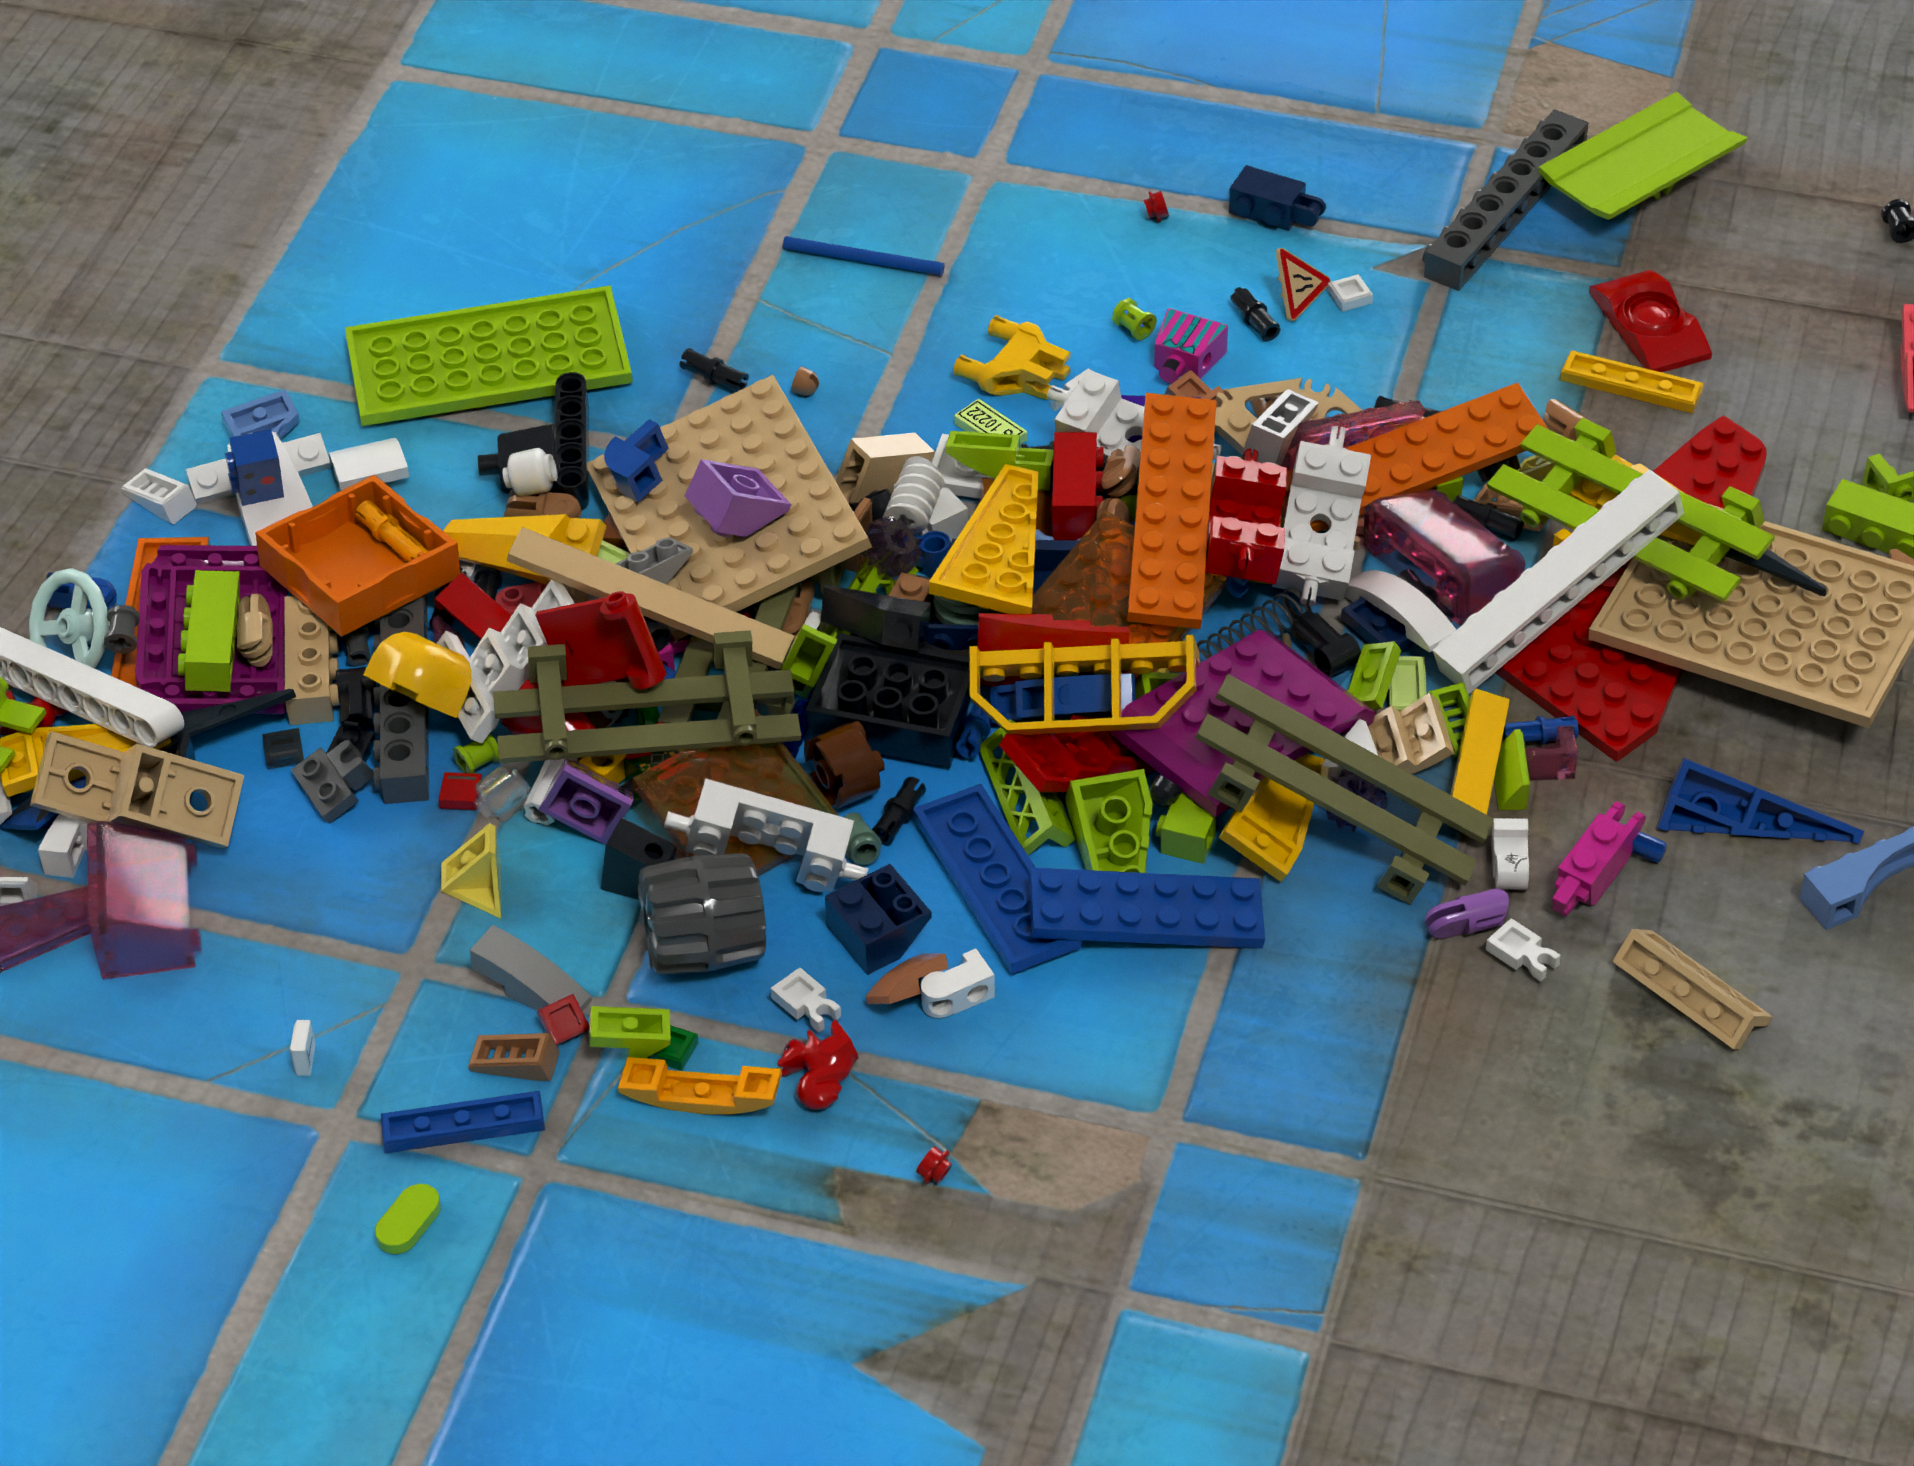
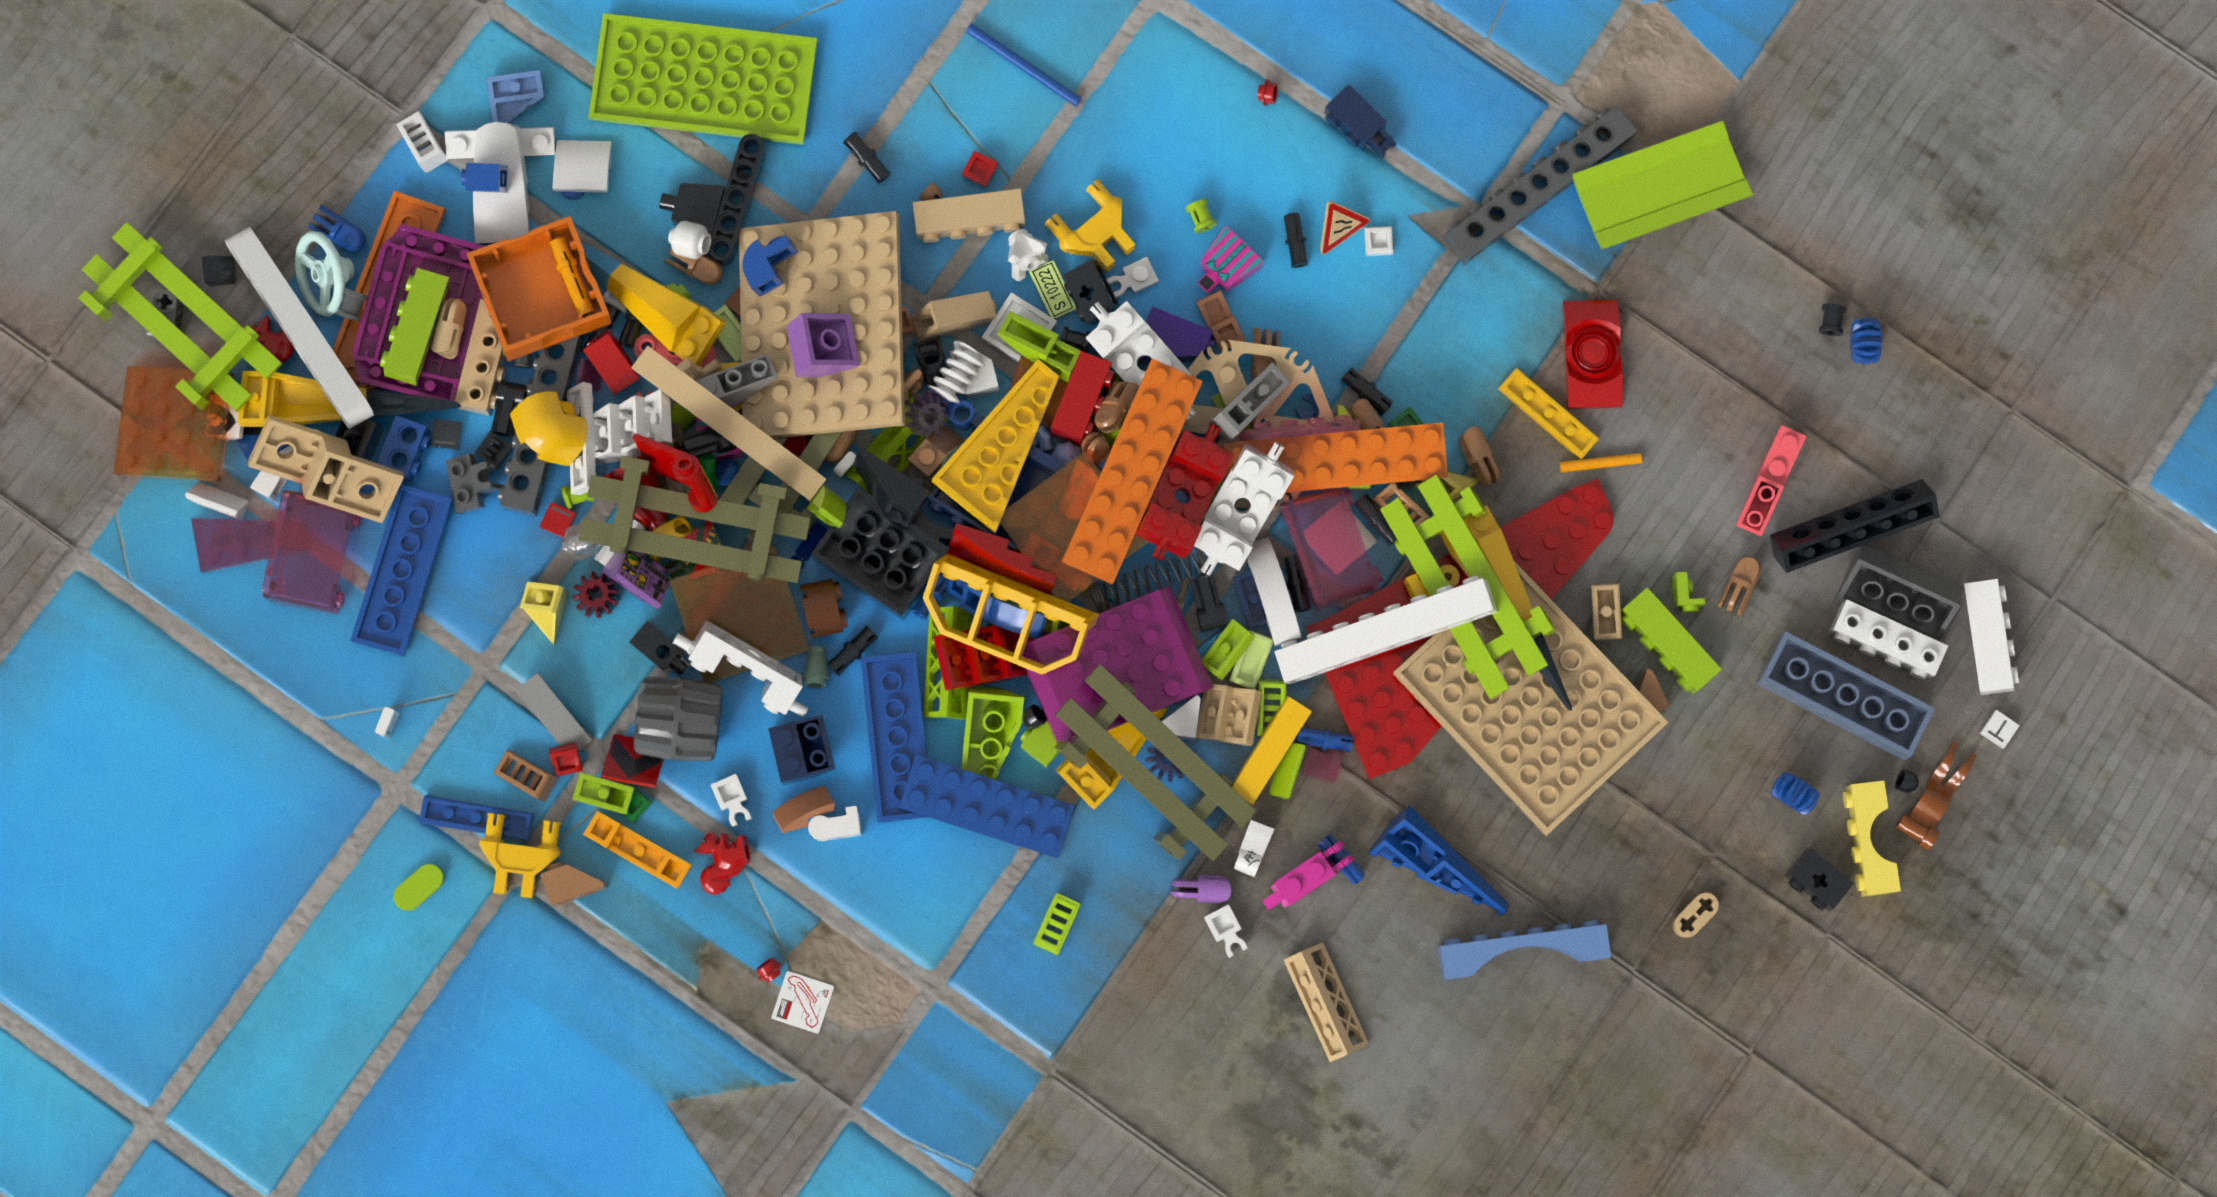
camera: 15 degrees right, 35 degrees up
none -> blue plate [350,484,453,657]
none -> blue brick [377,415,432,482]
none -> yellow connector [479,813,561,898]
none -> medium nougat slope [540,862,607,907]
none -> dark red gear [572,571,620,619]
none -> piece [601,734,664,788]
none -> white sticker [771,971,834,1034]
none -> tan brick [912,189,1025,243]
none -> red plate [962,151,998,188]
none -> white rock [1008,229,1049,281]
none -> lime slope [1033,893,1081,956]
none -> black brick [1063,260,1120,325]
none -> light orange bar [1559,453,1642,473]
none -> tan brick [1591,584,1622,642]

